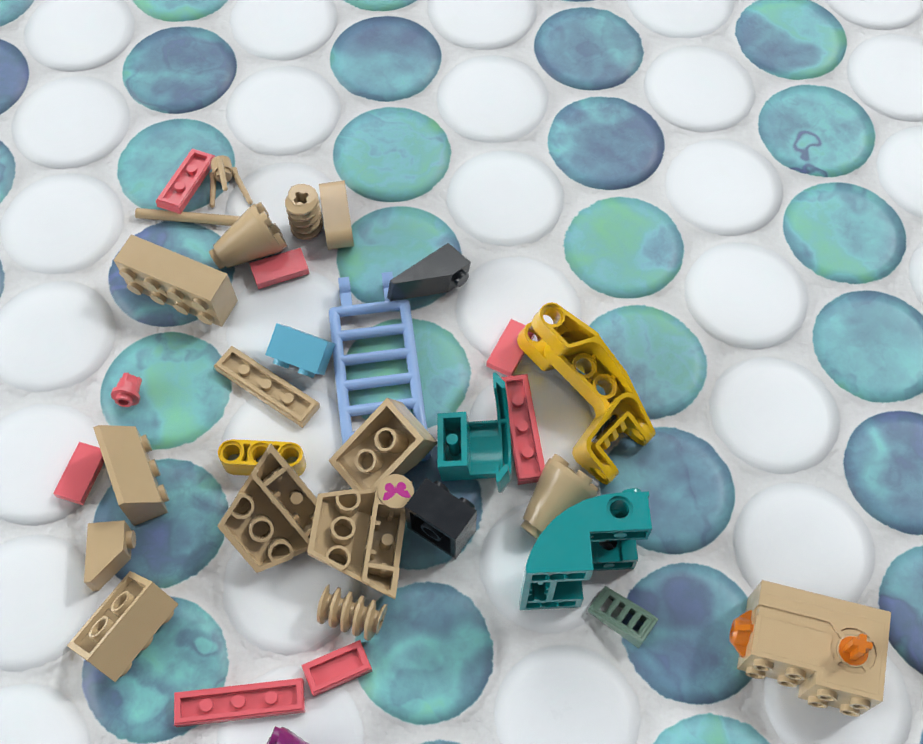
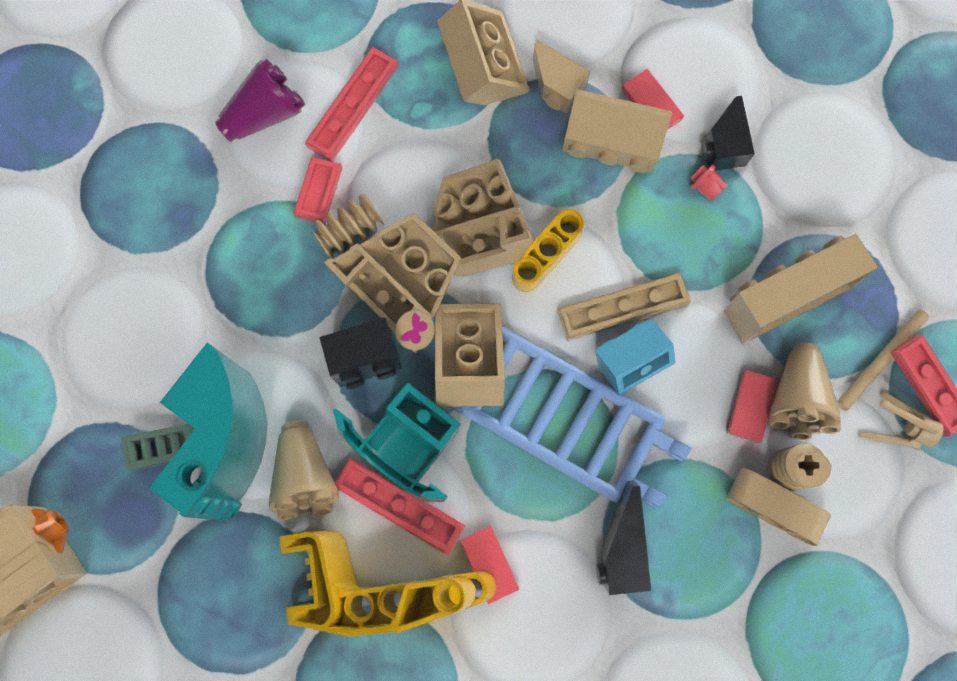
camera: 130 degrees right, 15 degrees up
none -> black slope [701,96,755,171]

